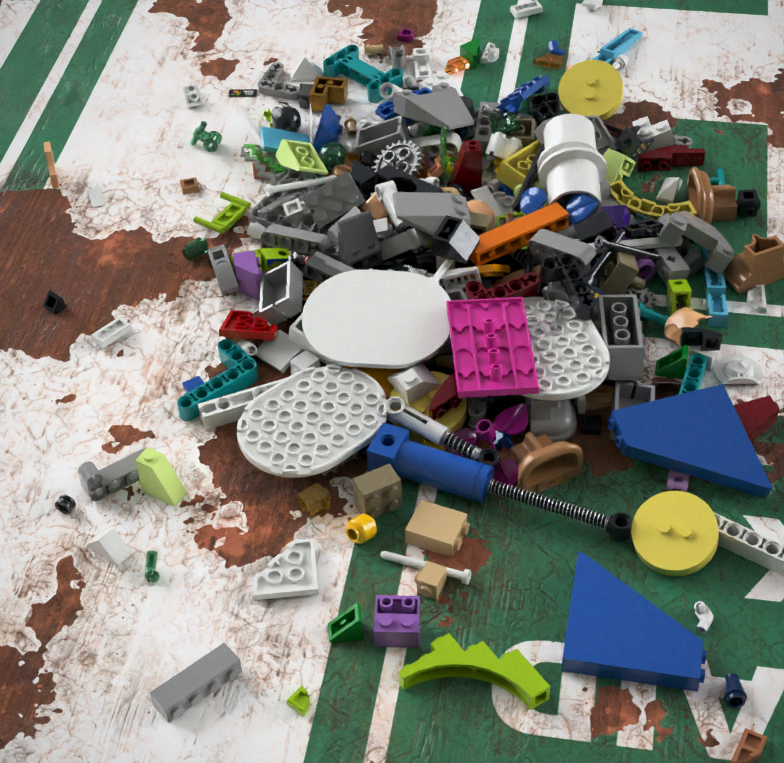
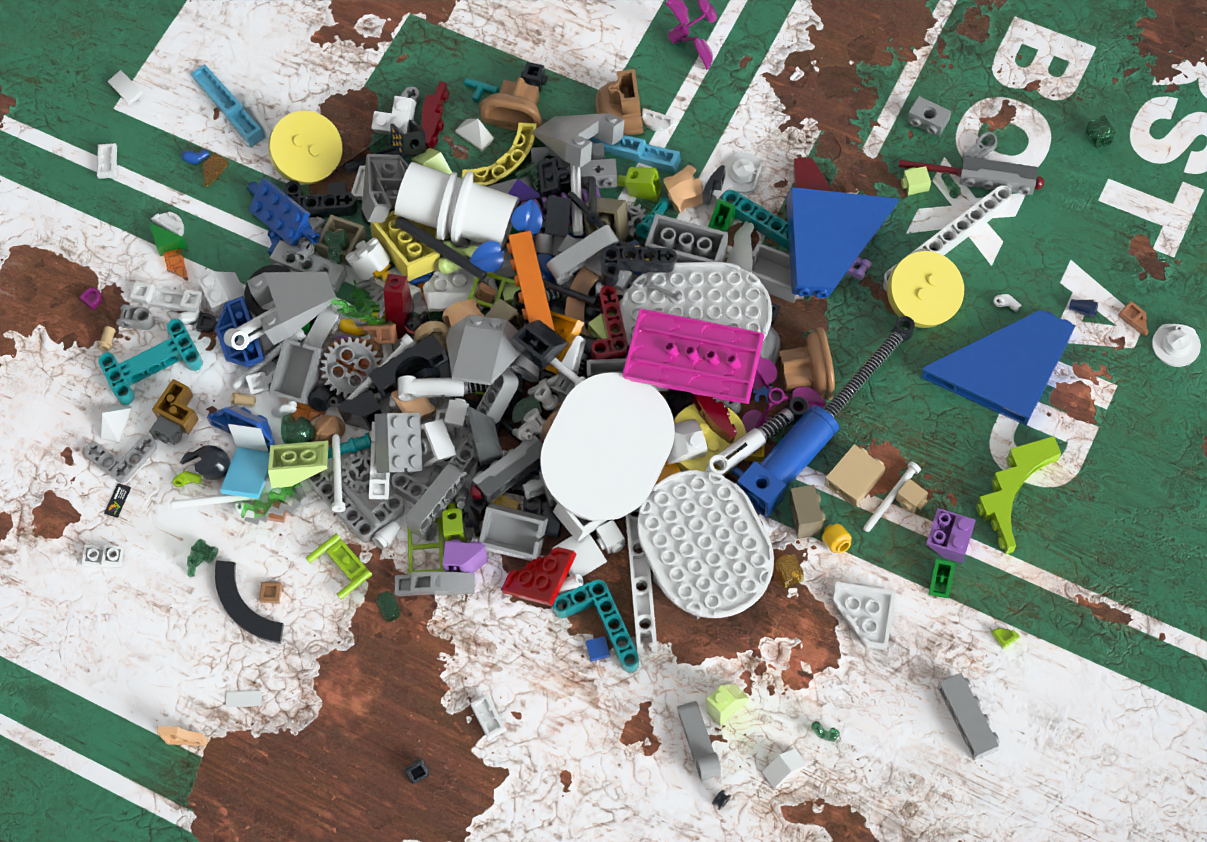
camera: 70 degrees left, 20 degrees up
none -> black tile [215,560,284,644]

